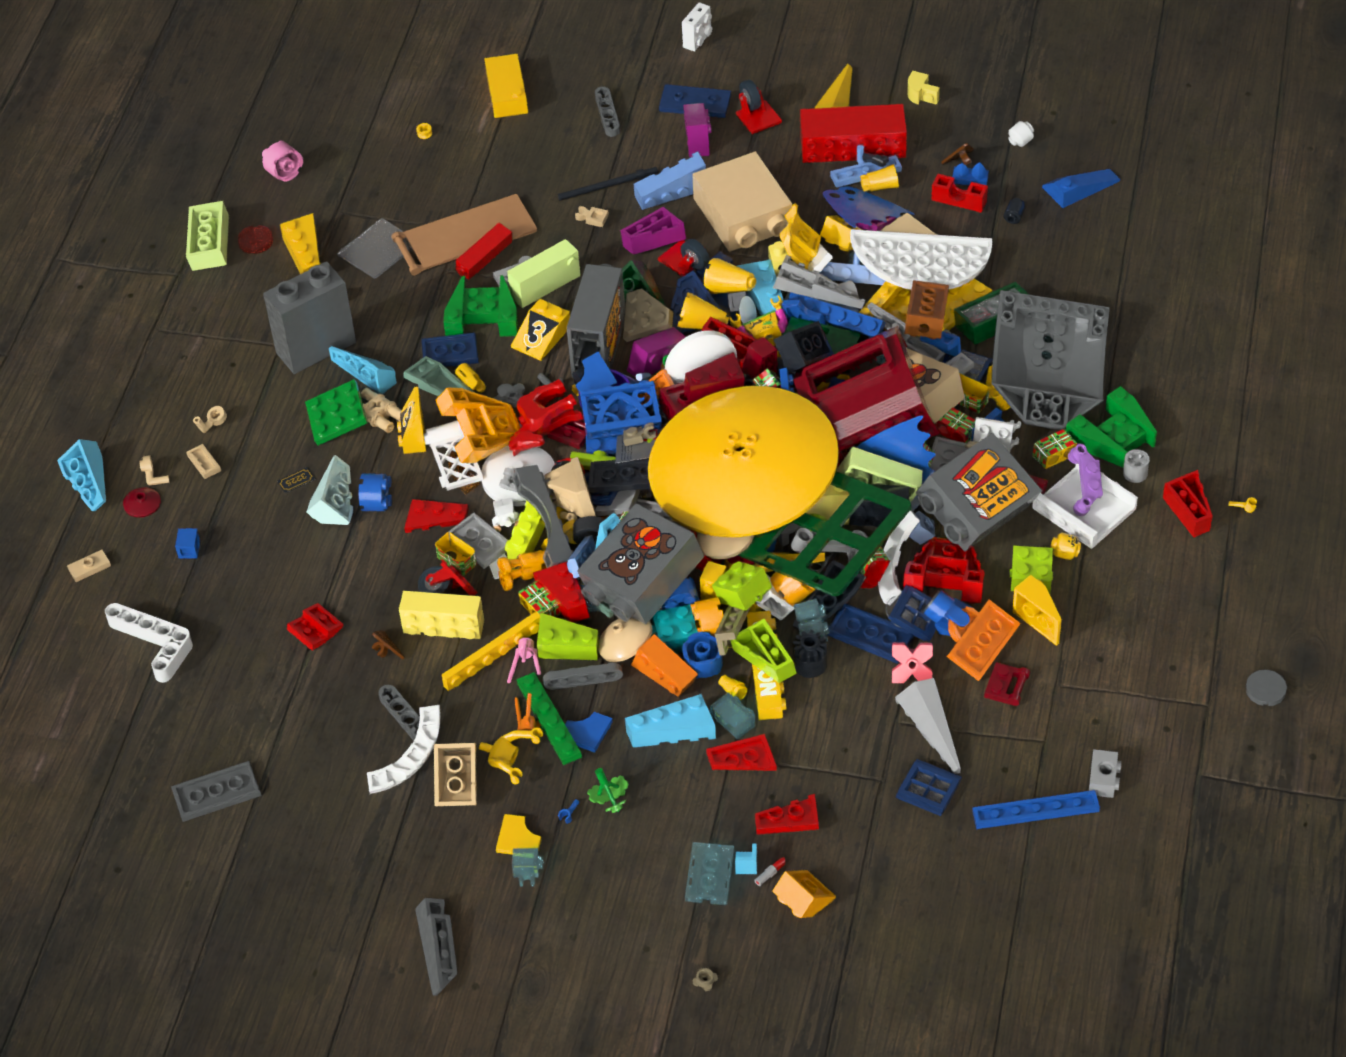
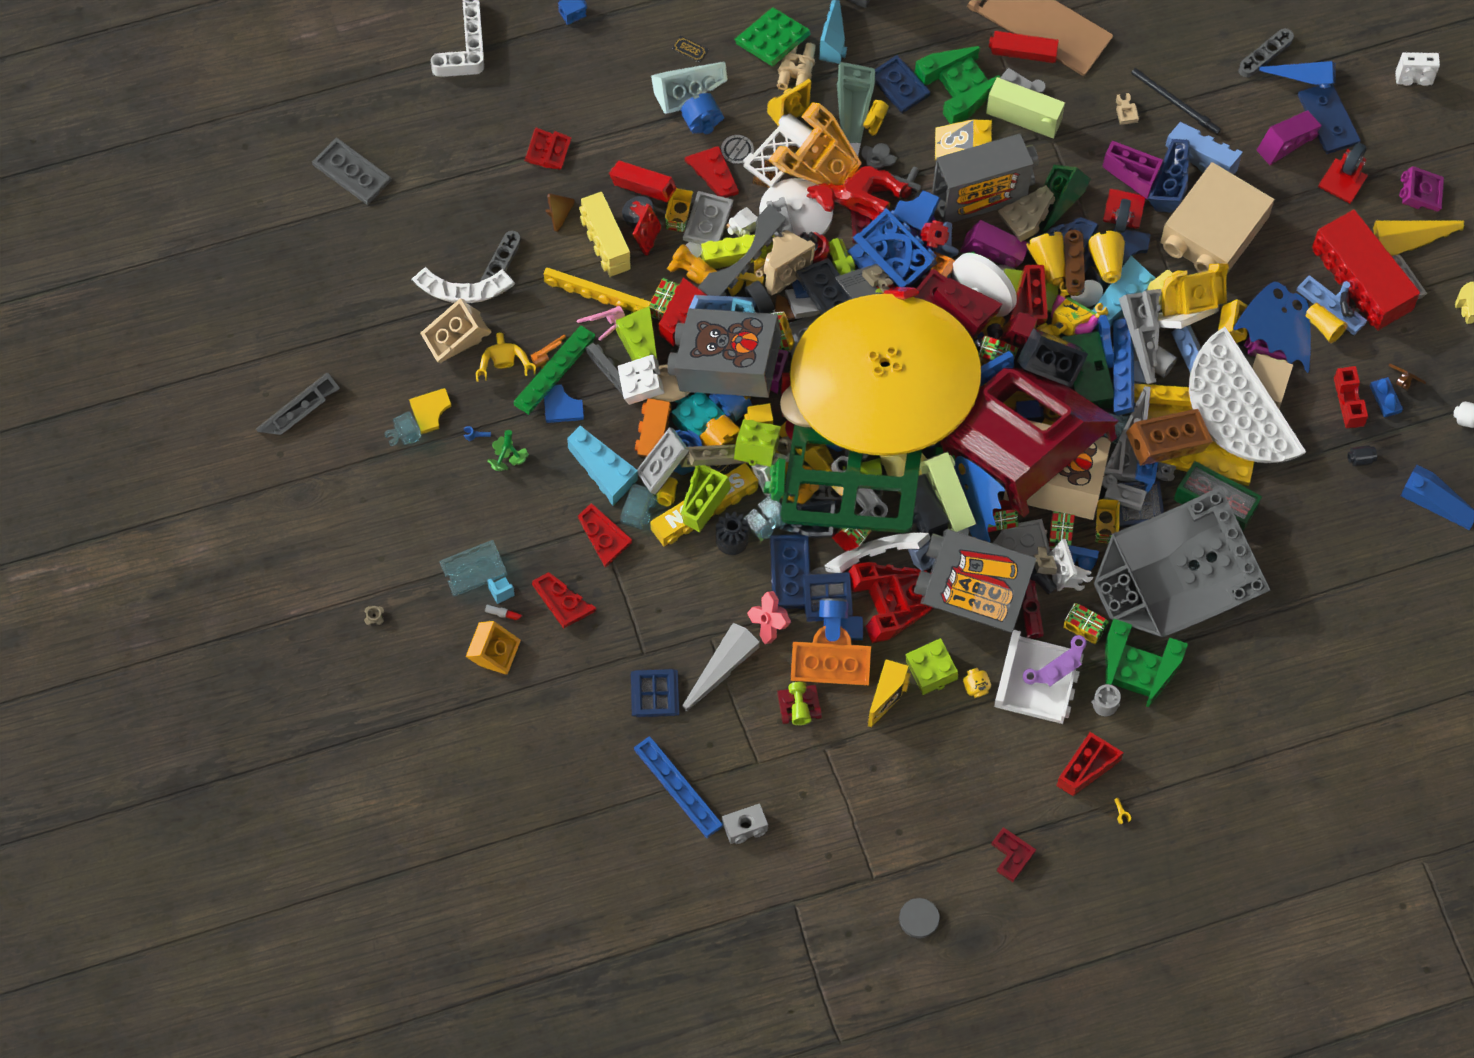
camera: 55 degrees right, 15 degrees up
none -> red brick [609,160,677,202]
none -> white piece [618,355,664,405]
none -> light grey tile [637,427,689,494]
none -> light grey sticker [721,135,754,163]
none -> green hinge [764,458,786,502]
none -> lime piece [788,682,812,725]
none -> red tile [883,287,919,299]
none -> red brick [921,220,949,248]
none -> clear piece [971,580,1014,621]
none -> dark red plate [991,827,1036,882]
none -> reddish brown plate [1064,230,1085,296]
none -> dark blue wedge [1148,139,1190,212]
none -> blue wedge [1259,61,1336,88]
none -> magenta plate [1400,166,1444,212]

